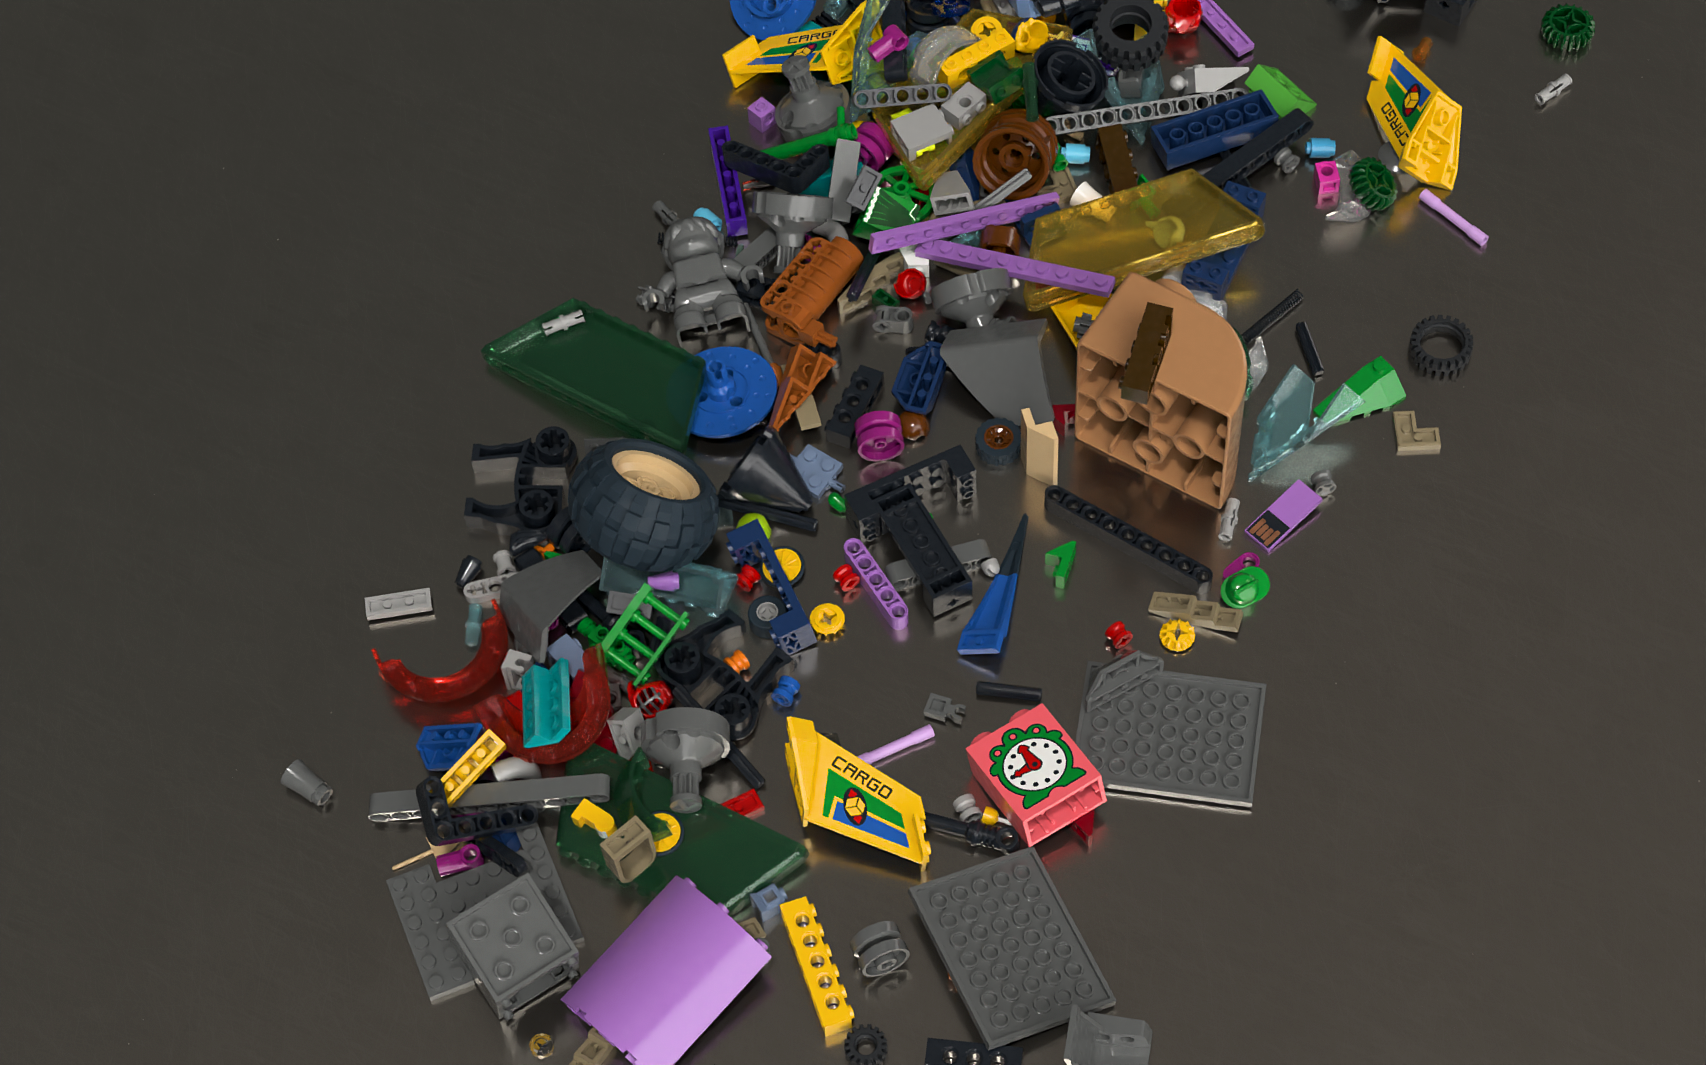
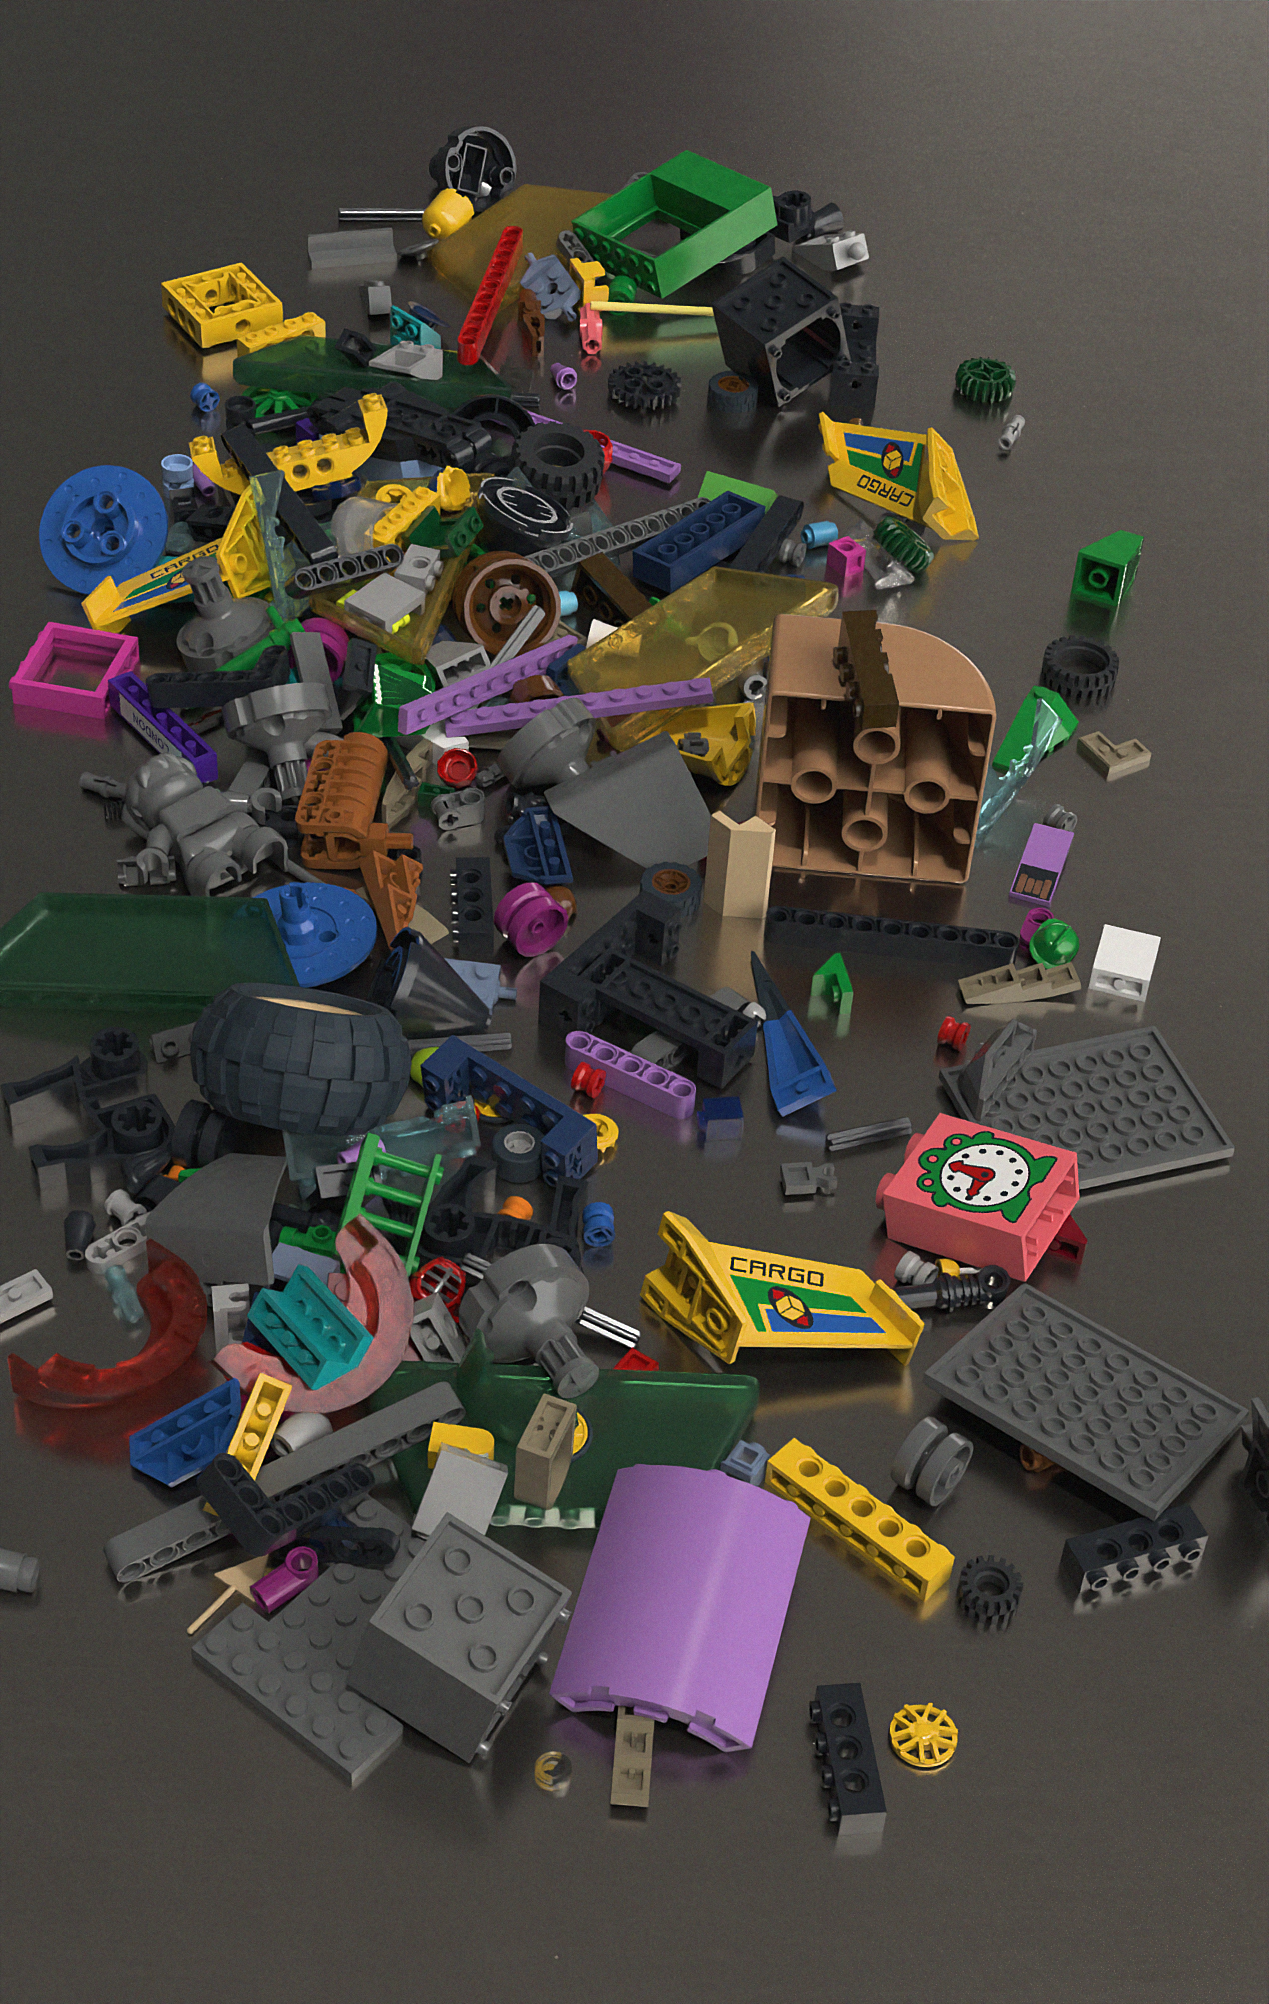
camera: 35 degrees left, 15 degrees down
light grey pin [542,309,585,336] -> none
medium lavender brick [747,97,776,134] -> none
green arm [828,492,845,513] -> none
lavender piece [856,724,935,765] -> none
magenta piece [867,24,909,63] -> none
clear green pin [1022,62,1039,122] -> none
yellow gear [1159,618,1195,651] -> none
slope [1169,64,1249,97] -> none
light grey pin [1218,498,1240,541] -> none
lavender piece [1419,189,1489,246] -> none
none -> dark pink window [9,622,139,720]
none -> light grey panel [412,1442,508,1540]
none -> clear blue brick [697,1096,744,1142]
none -> green slope [1071,530,1144,607]
none -> white panel [1088,924,1161,1002]

